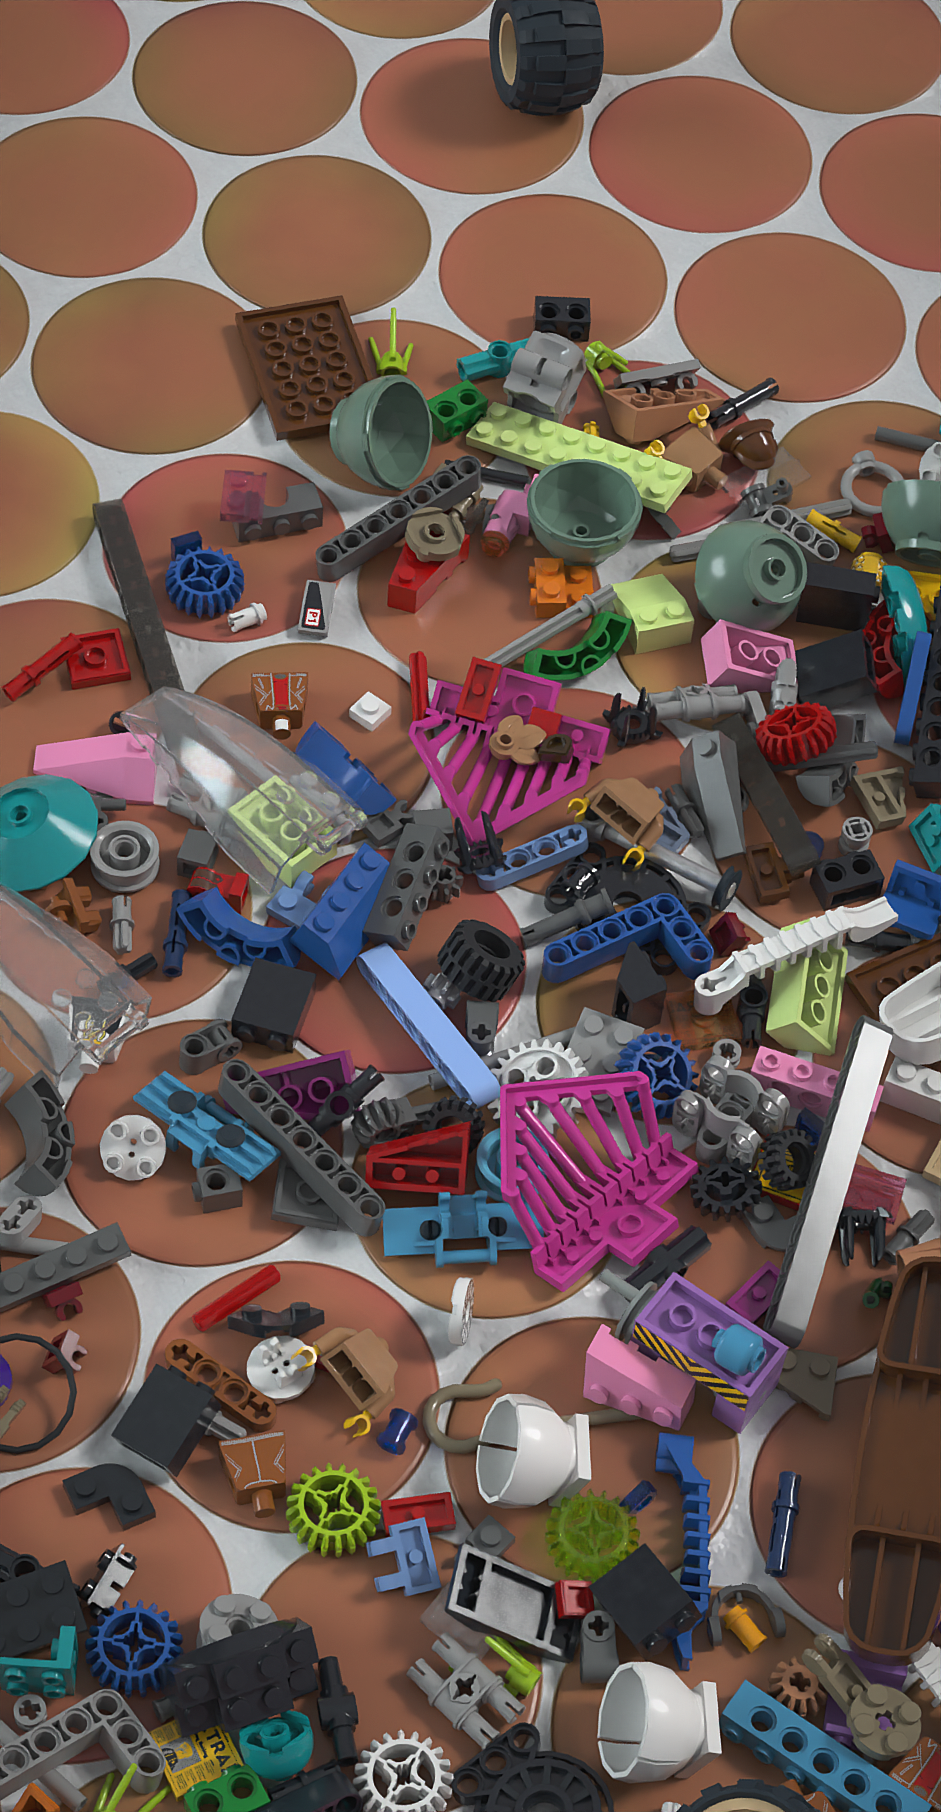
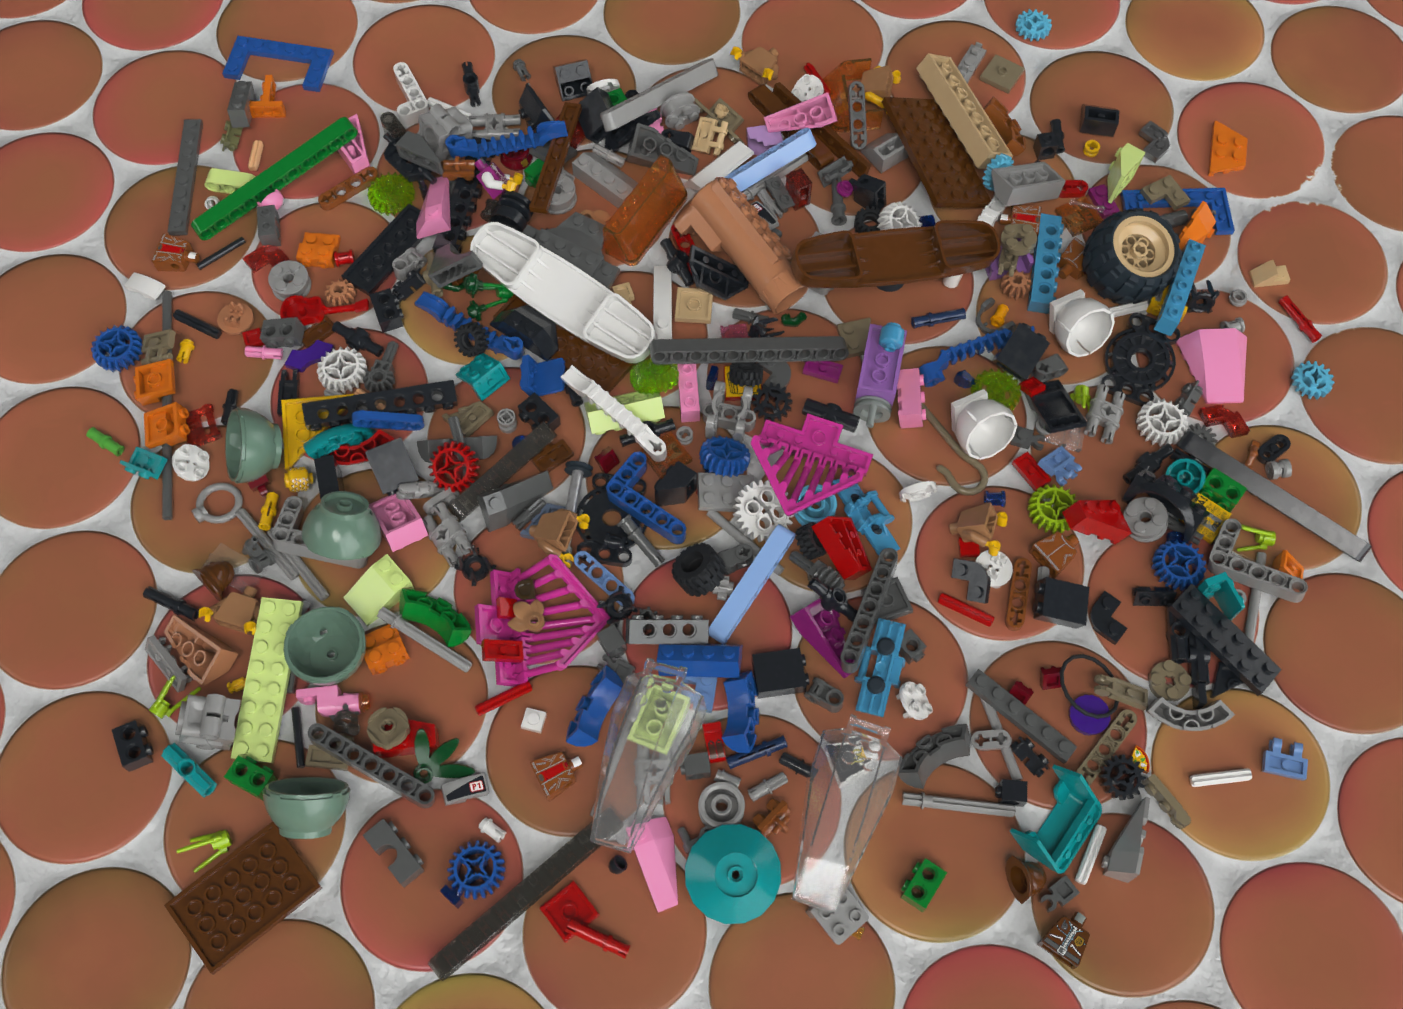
camera: 110 degrees left, 10 degrees up
clear pink plate [220,470,267,524] -> none
none -> dark green plant [413,729,475,784]
none -> clear neon green gear [630,358,679,395]
none -> light grey pin [714,769,742,788]
none -> red wedge [1062,500,1132,545]

